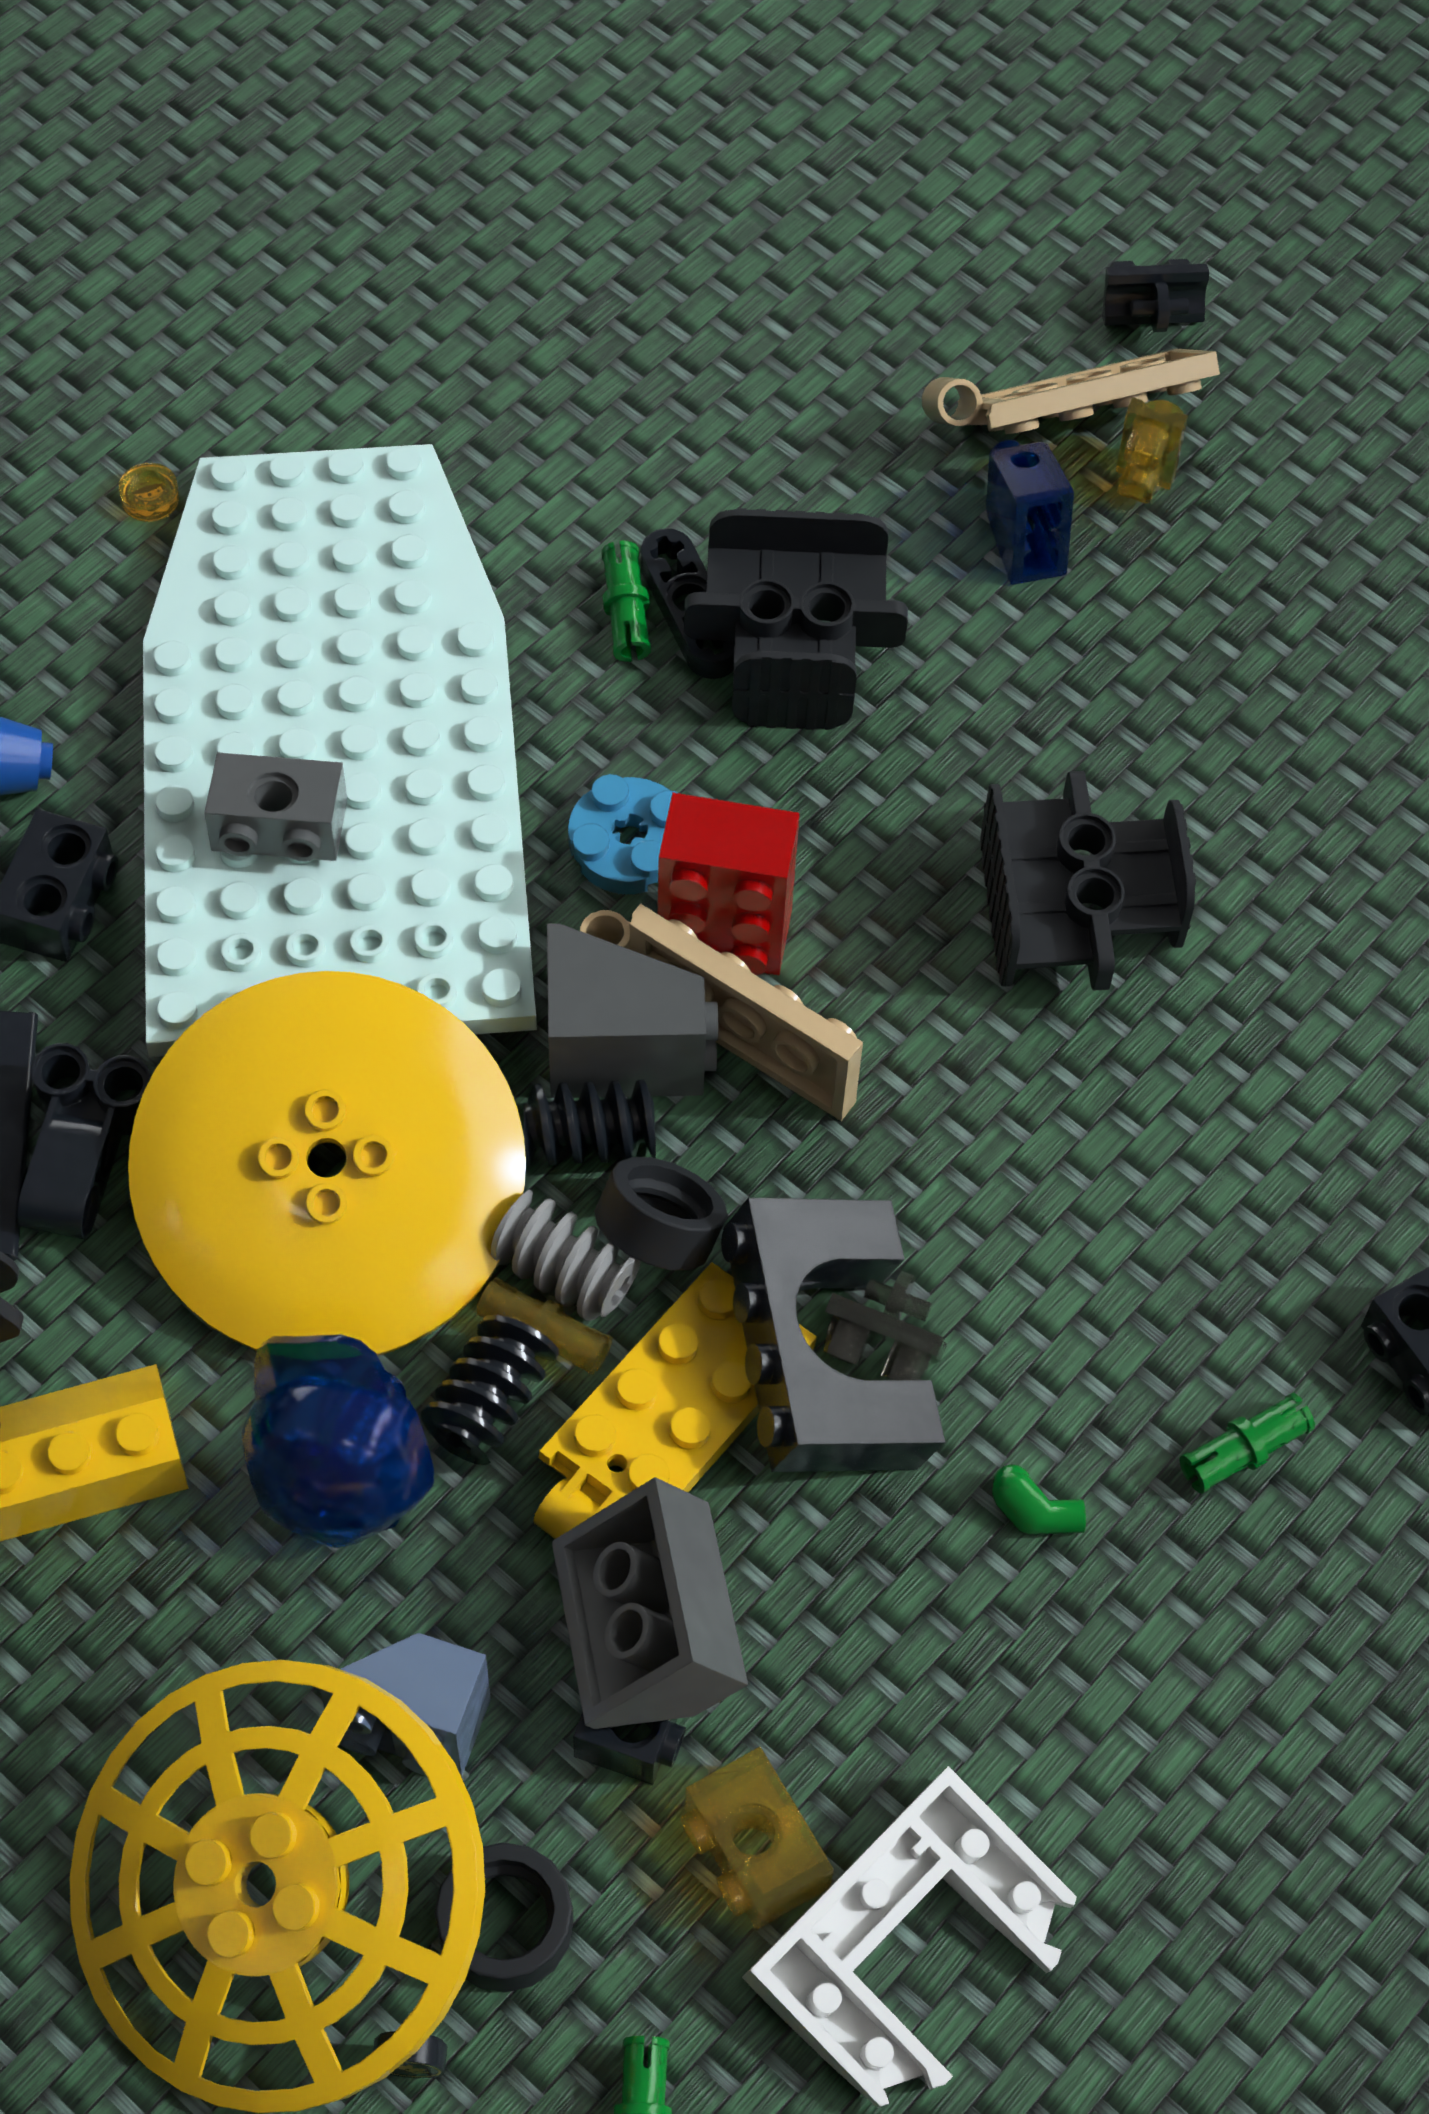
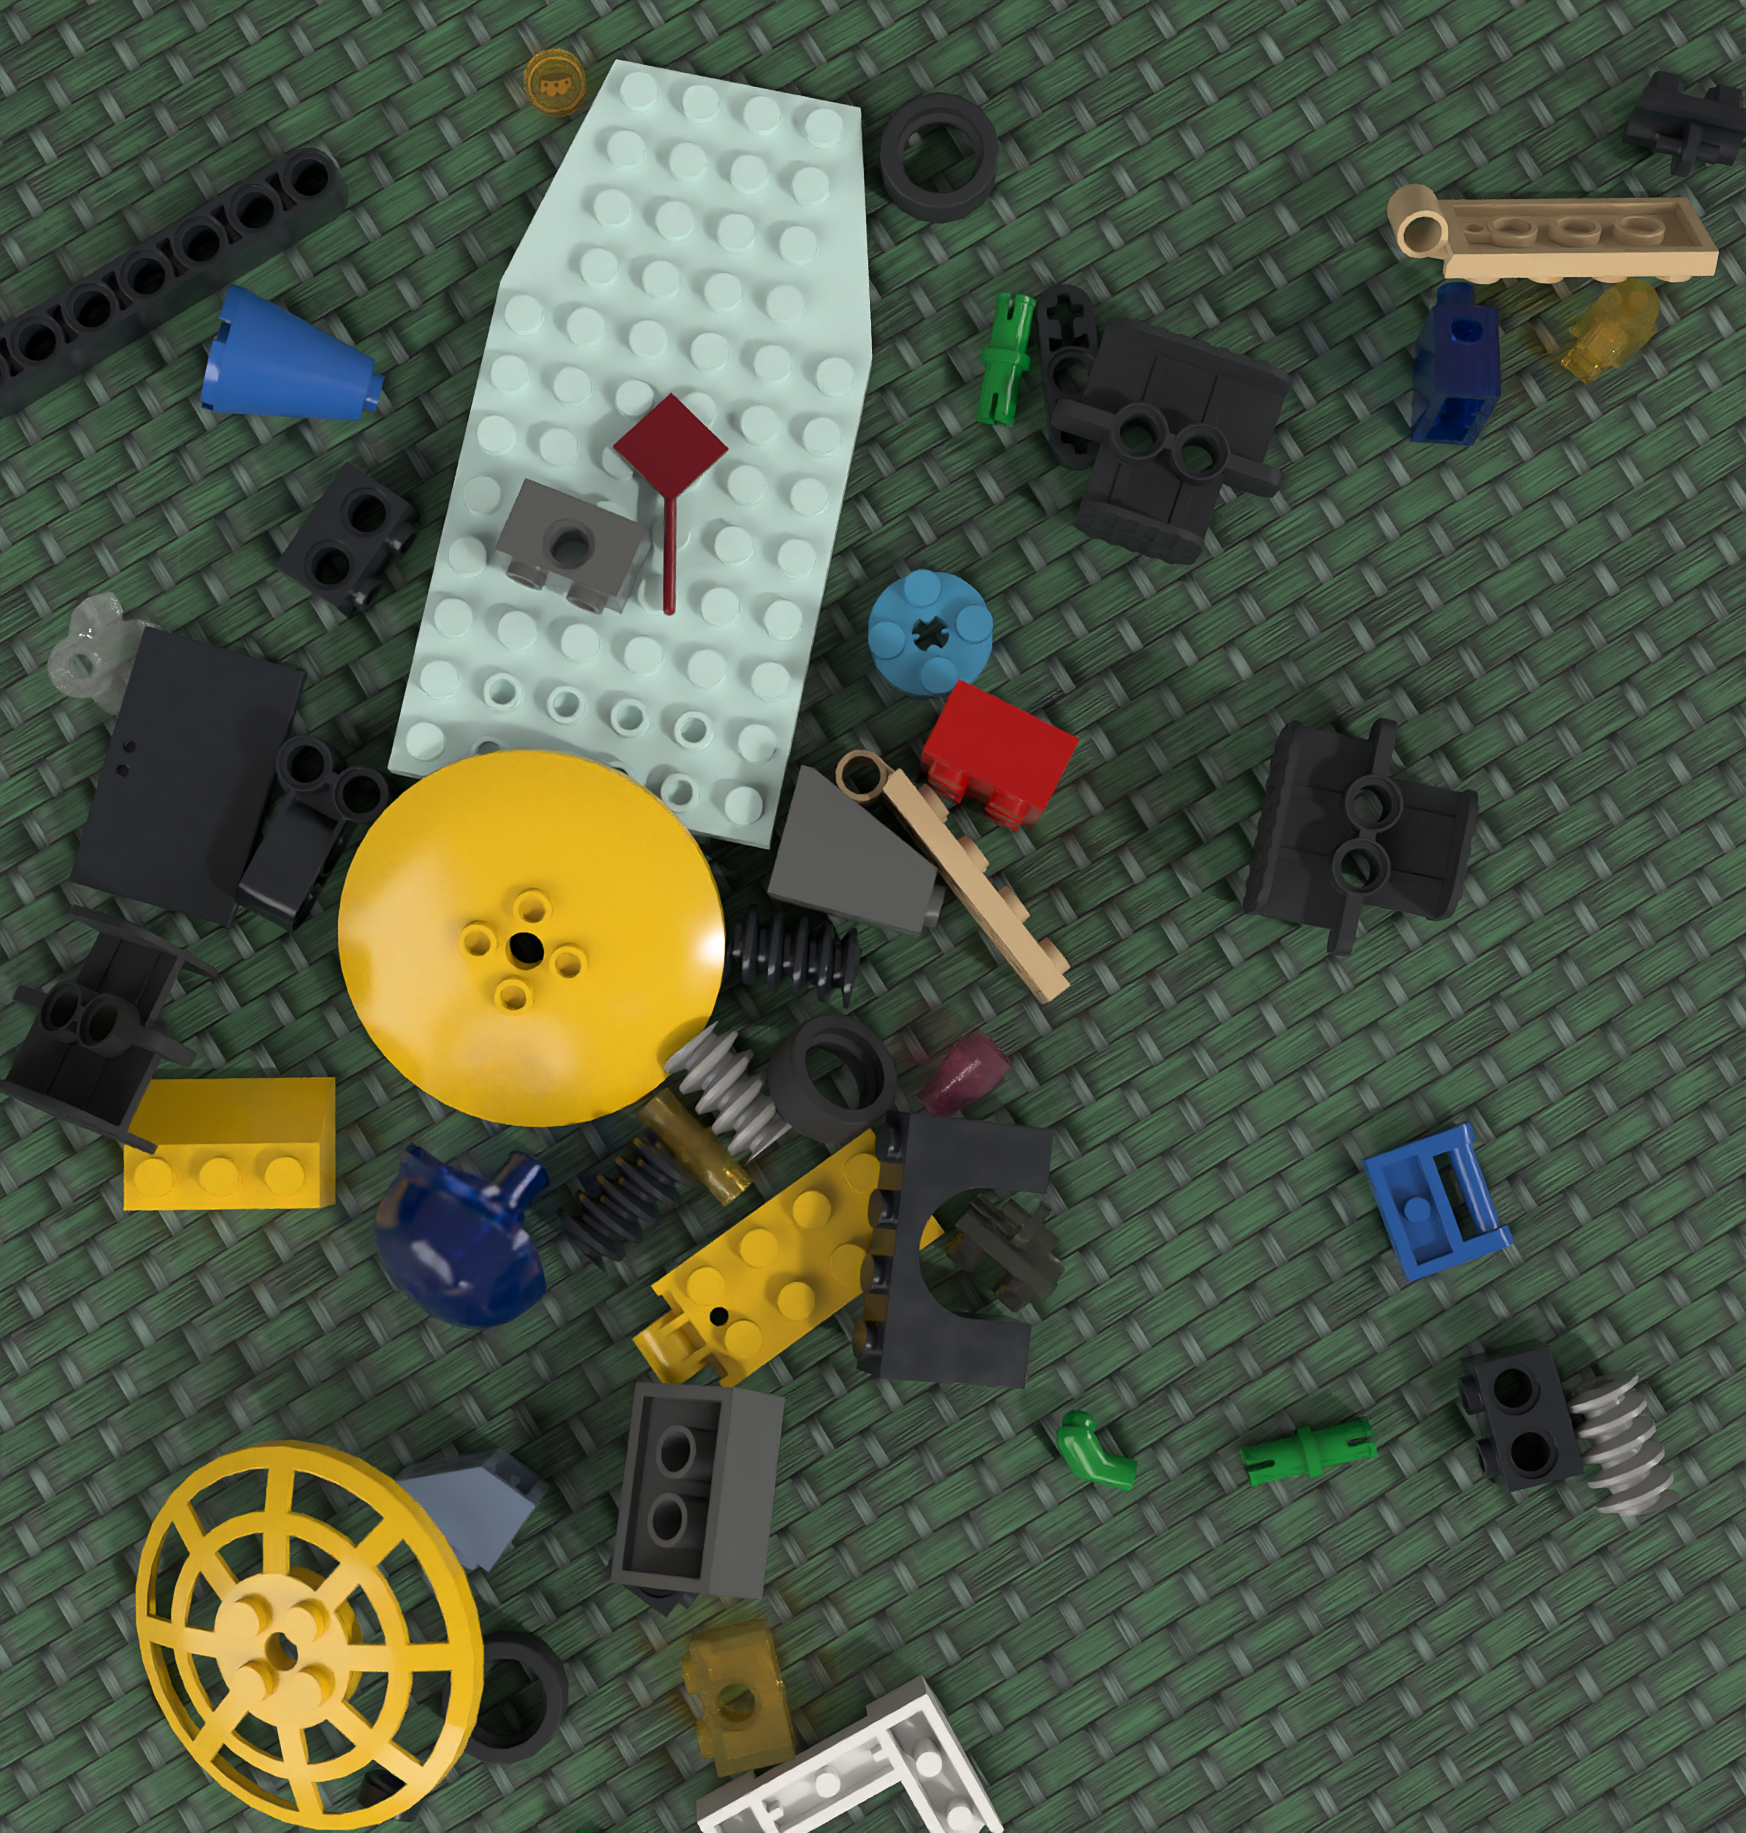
camera: 20 degrees right, 25 degrees up
none -> dark red piece [613,393,729,616]
none -> black tyre [880,92,1000,224]
none -> clear pink cone [917,1029,1013,1117]
none -> blue plate [1361,1121,1514,1282]

